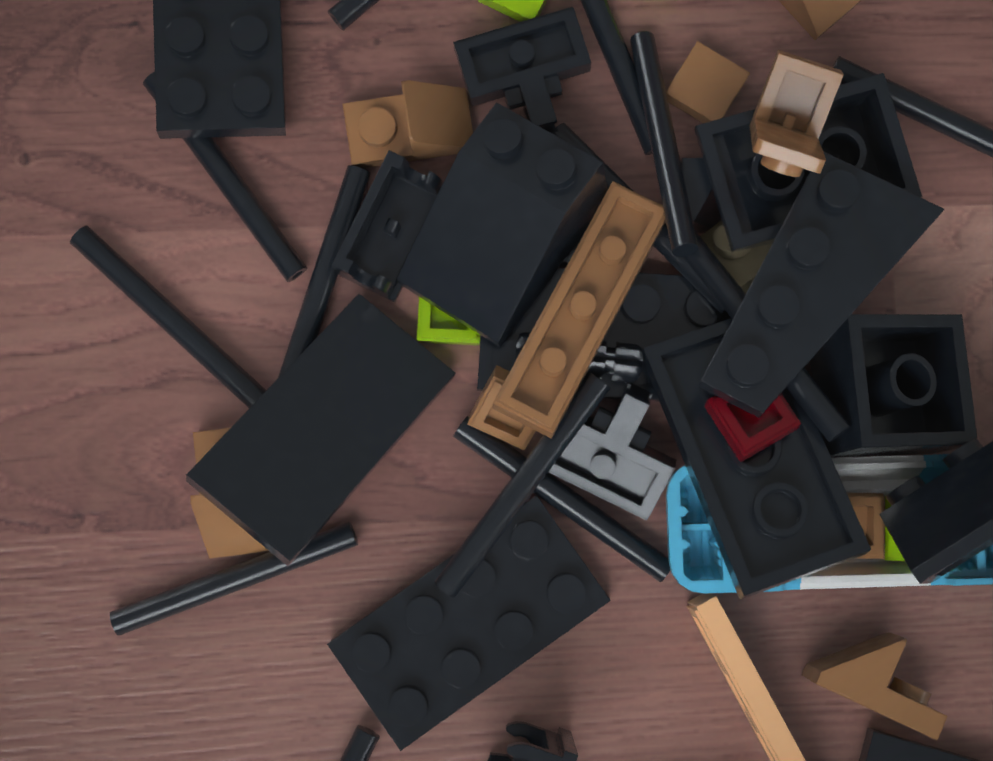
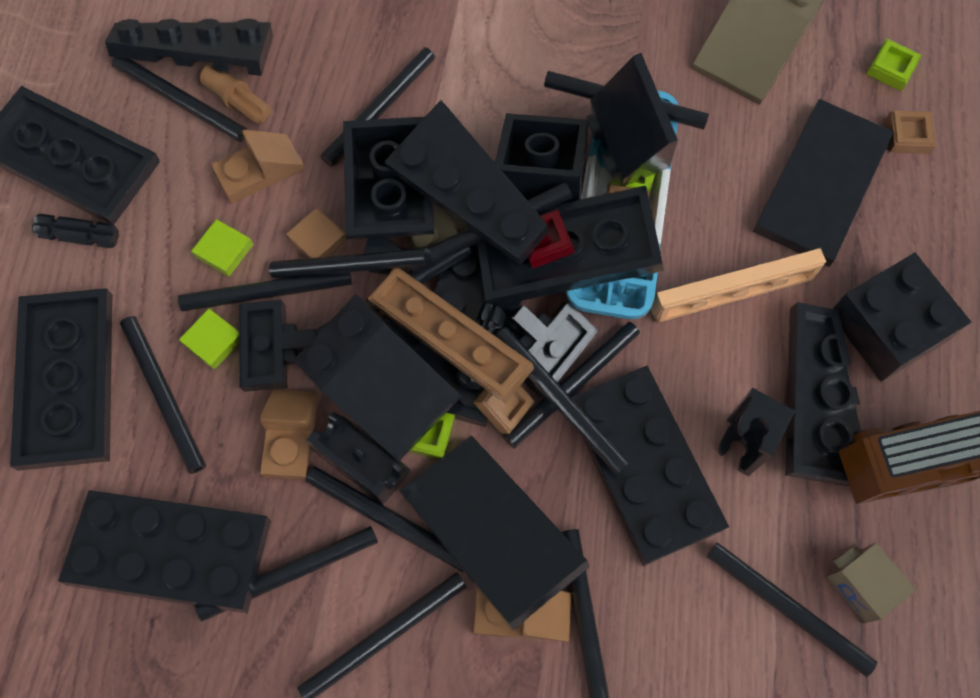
camera: 80 degrees left, 15 degrees down
medium nougat bracket [749,50,844,177] -> none
medium nougat slope [802,633,948,740] -> none

